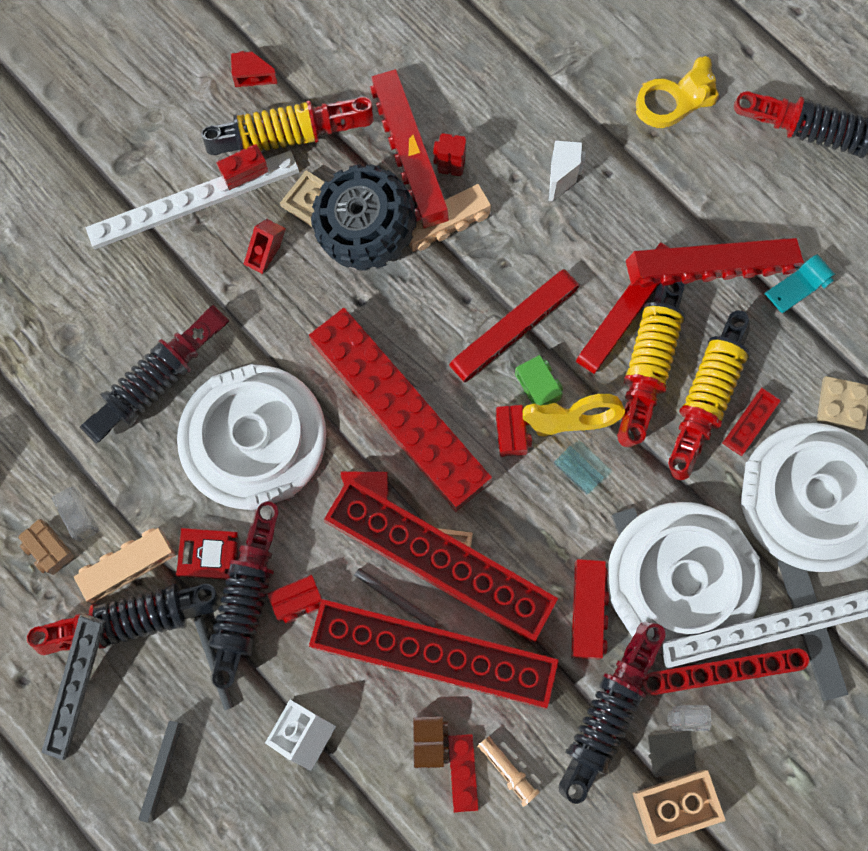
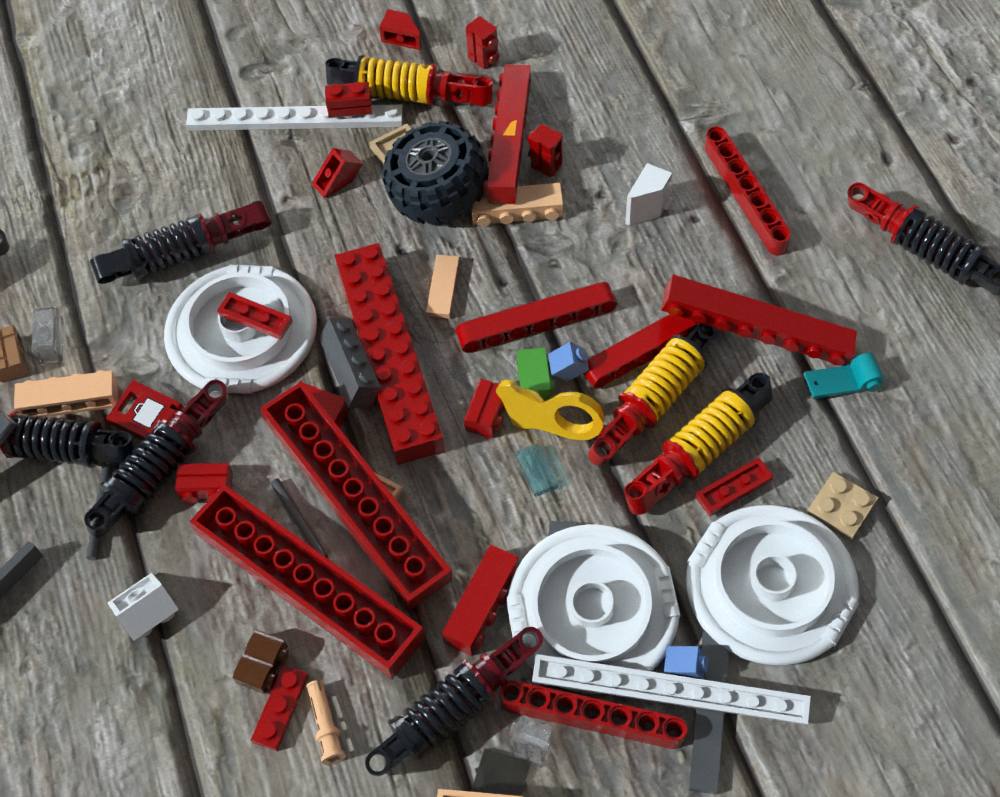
camera: 25 degrees right, 15 degrees down
yellow animal [635,56,719,128] -> none
none -> red plate [217,292,293,340]
none -> dark grey brick [319,318,381,408]
none -> light nougat tile [426,255,460,319]
none -> red brick [466,16,499,69]
none -> medium blue brick [548,342,589,382]
none -> medium blue brick [664,646,709,680]
none -> red beam [705,126,791,256]

